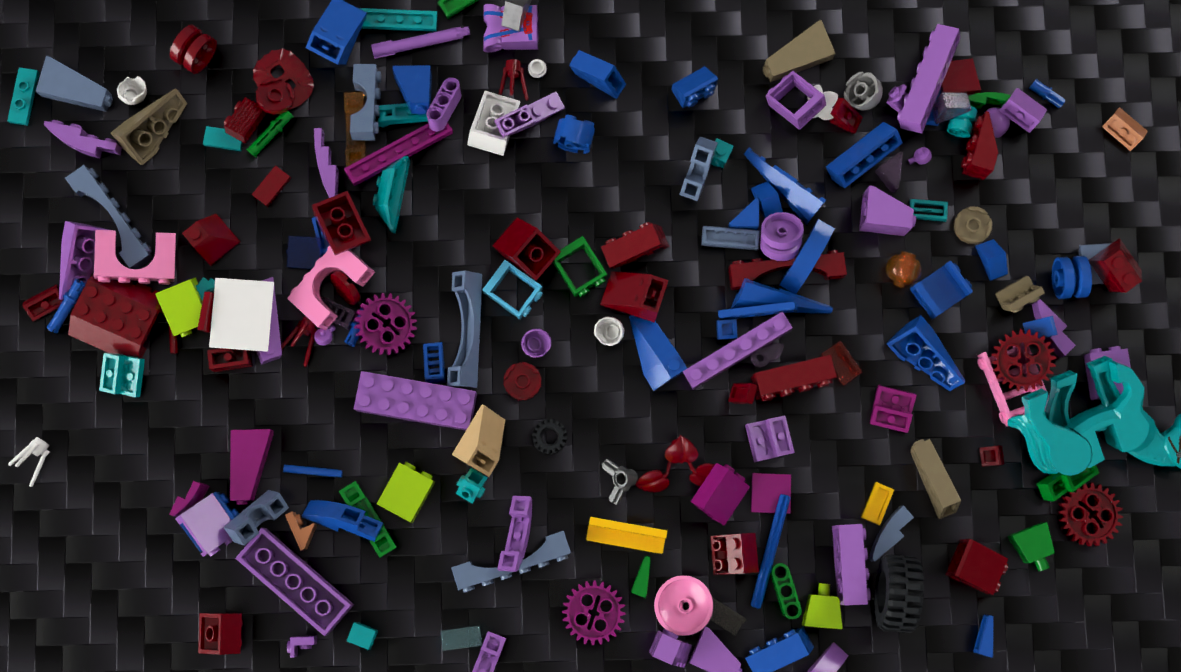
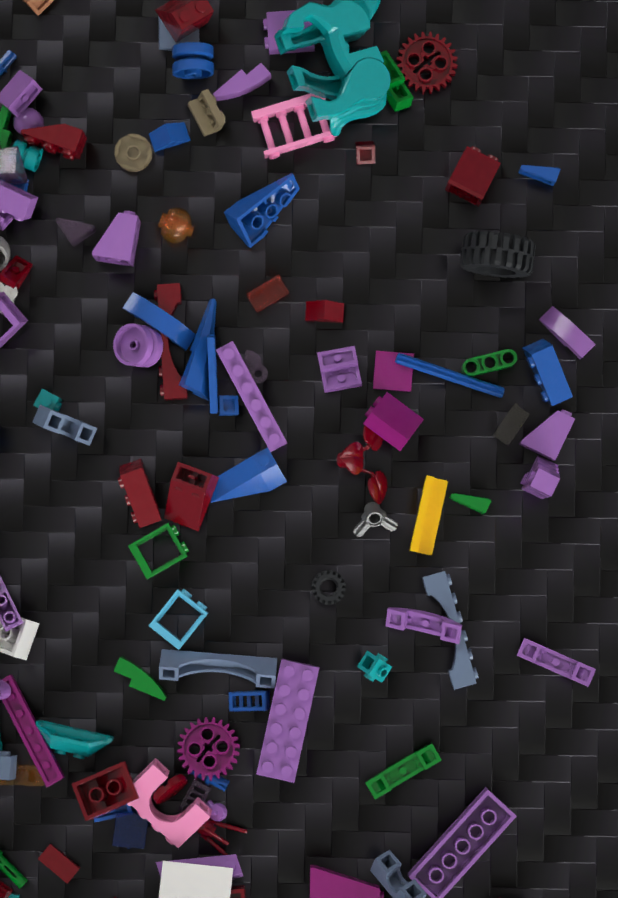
camera: 85 degrees left, 5 degrees up
blue bar [283,465,343,478] -> none
nougat slope [285,512,317,551] -> none
medium lavender bracket [287,635,317,658] -> none
blue slope [302,500,383,542] -> none
medium lavender slope [314,128,339,198] -> none
teal panel [347,622,378,650] -> none
lime brick [377,462,435,523] -> none
clear light blue tile [441,626,482,651] -> none
tan slope [452,404,505,477] -> none
dark red slope [493,218,561,281] -> none
dark red tile [504,362,542,400] -> none
medium lavender hair [521,329,551,358] -> none
blue brick [553,115,595,154] -> none
magenta gear [562,580,626,645] -> none
white hair [594,317,624,346] -> none
bright pink dish [654,576,713,636] -> none
sand blue plate [701,226,760,250] -> none
dark red slope [710,533,759,575] -> none
blue slope [728,198,759,230] -> none
dark red tile [729,383,758,404] -> none
wedge [744,147,826,225] -> none
blue slope [751,181,783,219] -> none
dark red brick [751,355,837,402] -> none
lime torso [802,583,842,629] -> none
blue brick [826,122,903,188] -> none
medium lavender brick [832,524,871,605] -> none
yellow tile [861,482,894,526] -> none
sand blue slope [869,506,914,562] -> none
magenta slope [870,385,917,433] -> none
medium lavender piece [908,147,932,165] -> none
teal tile [909,199,948,222] -> none
blue panel [910,260,973,319] -> none
dark tan slope [910,439,961,519] -> none
dark red gear [991,328,1056,391] -> none
green torso [1008,522,1054,572] -> none
blue slope [1023,316,1058,339] -> none
none -> green slope [114,656,167,701]
none -> dark red slope [305,300,344,323]

